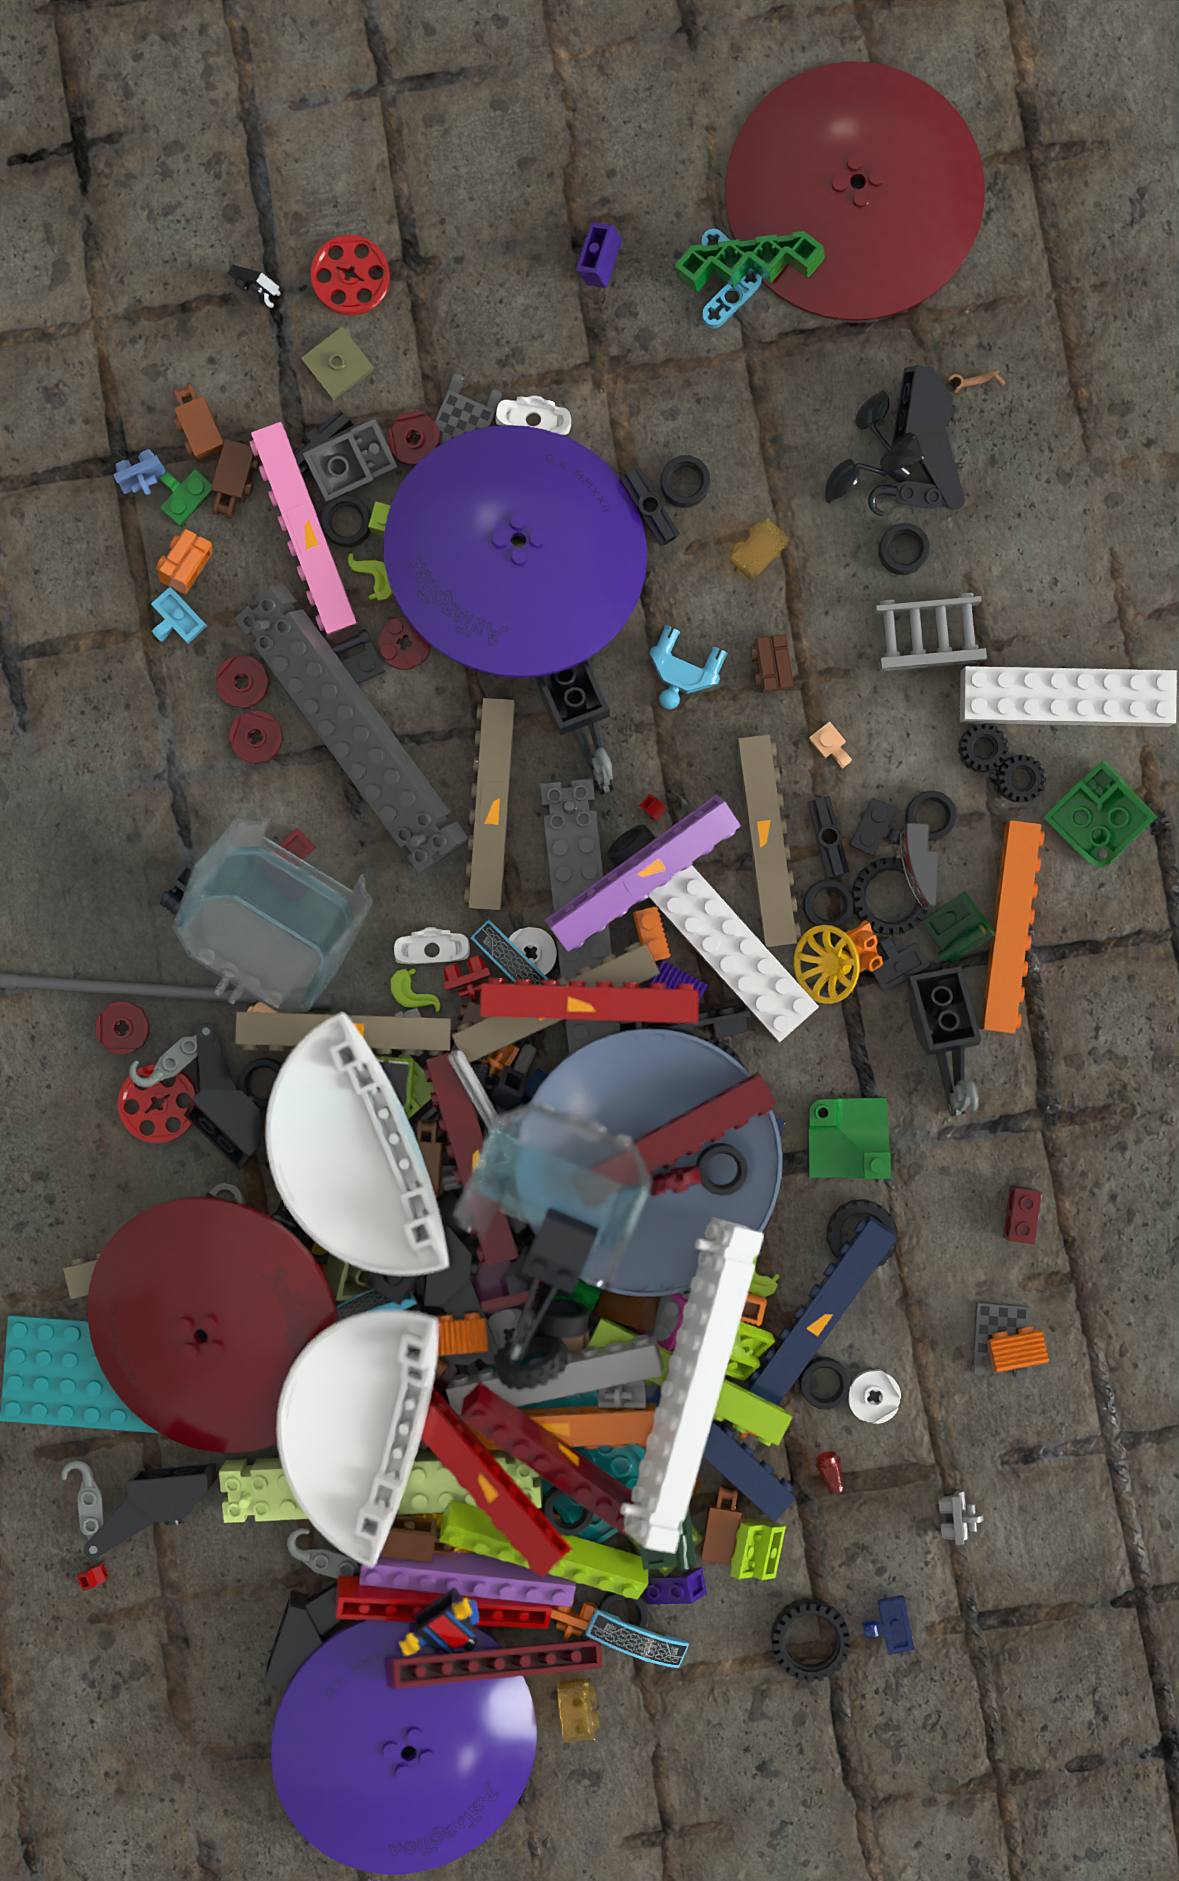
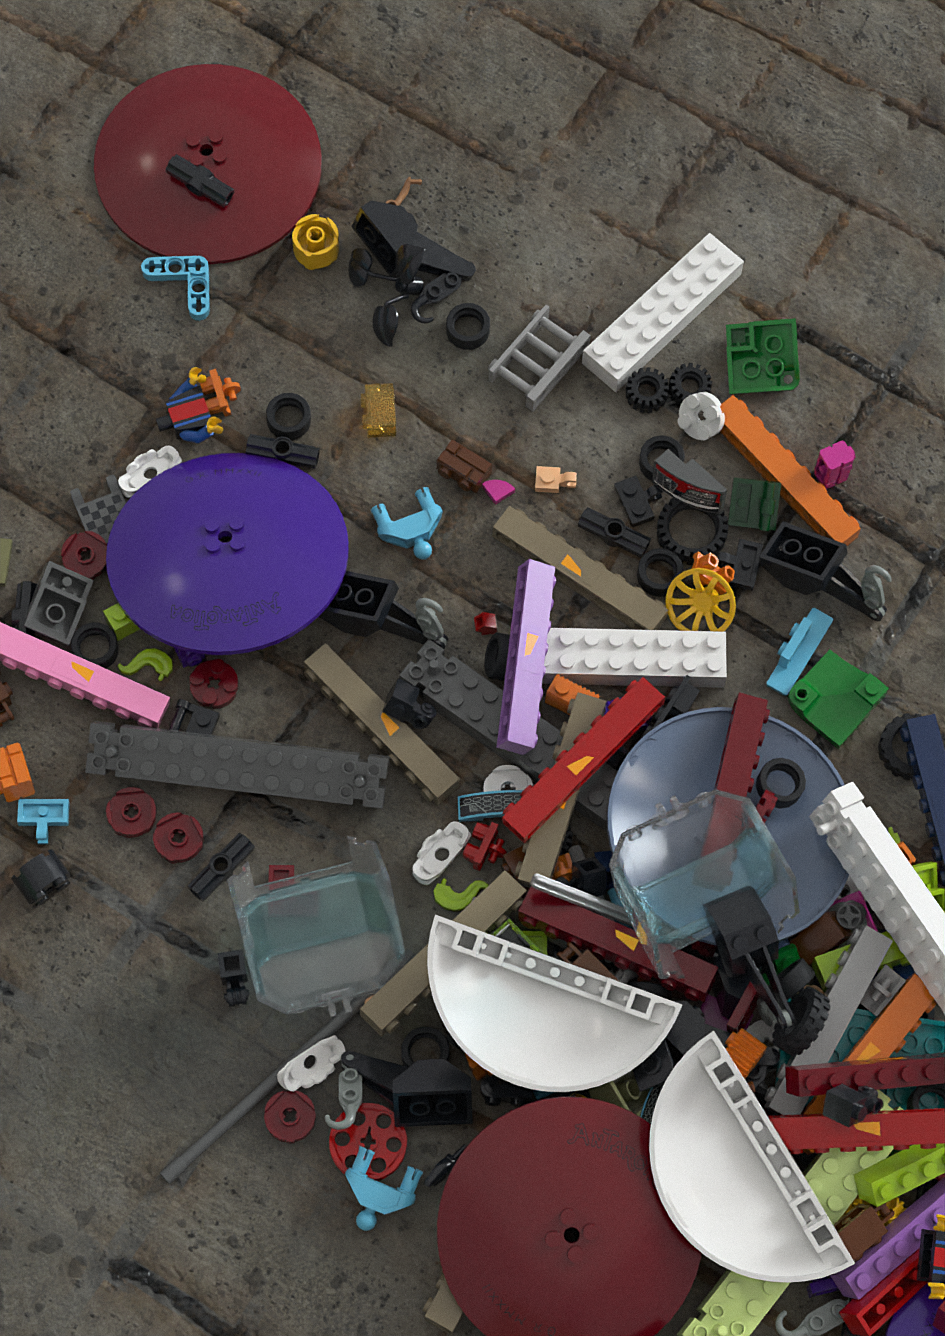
camera: 55 degrees left, 20 degrees down
dark purple brick [575,222,623,288] -> none
green brick [674,231,825,293] -> none
none -> black brick [11,849,71,907]
none -> torso [155,367,223,443]
none -> black piece [165,154,235,208]
none -> black piece [187,833,255,902]
none -> orange hips [200,369,241,417]
none -> white piece [277,1035,346,1091]
none -> yellow brick [292,214,339,270]
none -> medium azure connector [345,1146,423,1231]
none -> black brick [382,678,437,729]
none -> black hand [424,1144,467,1187]
none -> dark pink tile [482,480,515,505]
none -> white plate [678,392,725,440]
none -> medium azure bracket [766,608,833,696]
none -> dark pink brick [814,441,856,489]
none -> black brick [822,1084,883,1127]
none -> dark grey wheel [837,901,866,929]

